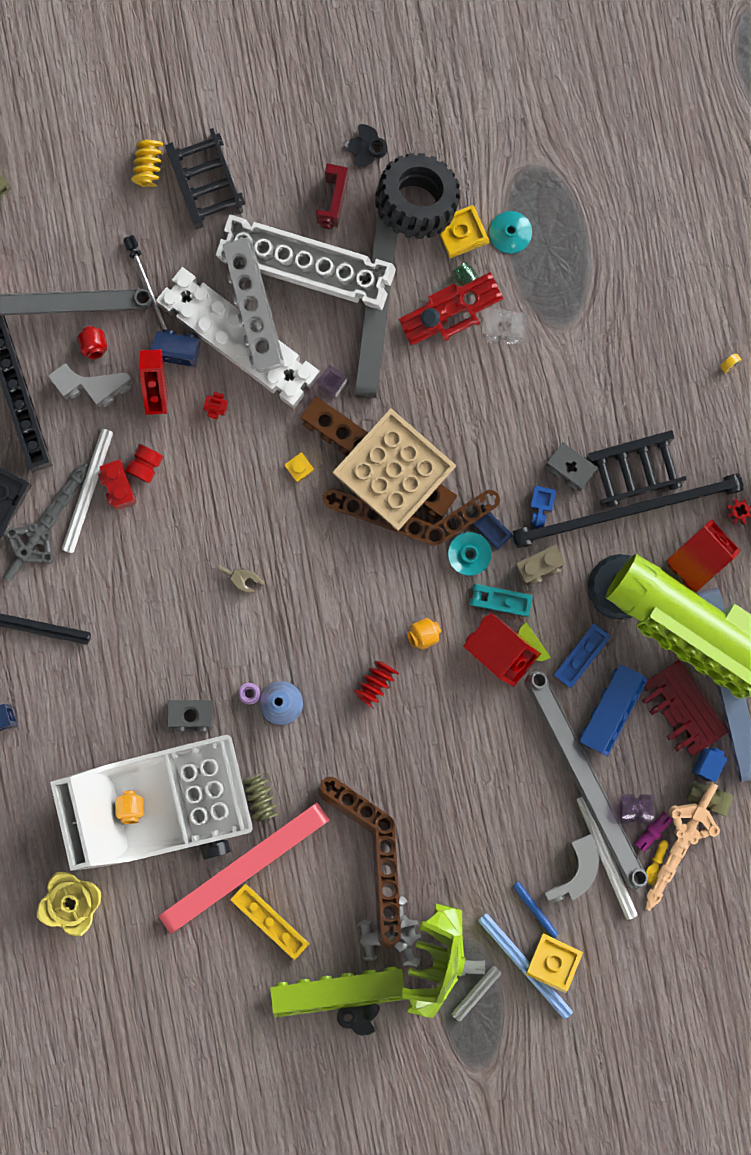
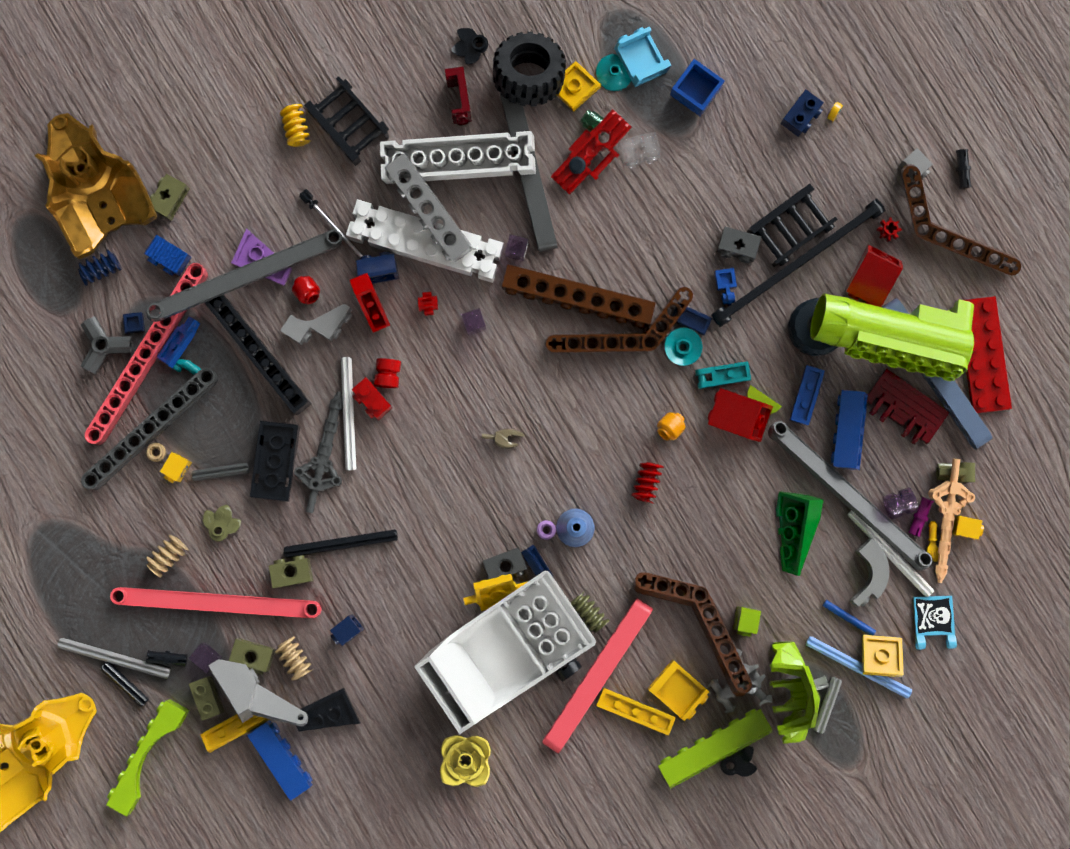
camera: 25 degrees left, 0 degrees up
light orange head [115,790,144,824] -> none
yellow plate [284,452,315,483] -> none
tan plate [333,409,456,531] -> none
dark tan brick [515,544,565,586] -> none
blue brick [691,747,727,782] -> none
none -> medium lavender wing [231,228,292,286]
none -> clear purple brick [461,308,486,336]
none -> yellow plate [463,574,527,611]
none -> dark blue tile [521,545,553,576]
none -> medium azure panel [614,27,672,87]
none -> yellow panel [647,659,709,721]
none -> blue piece [670,59,725,117]
none -> lime brick [733,606,761,637]
none -> green wedge [776,491,824,576]
none -> dark blue brick [780,89,824,137]
none -> flag [913,596,957,650]
none -> yellow brick [952,516,984,540]

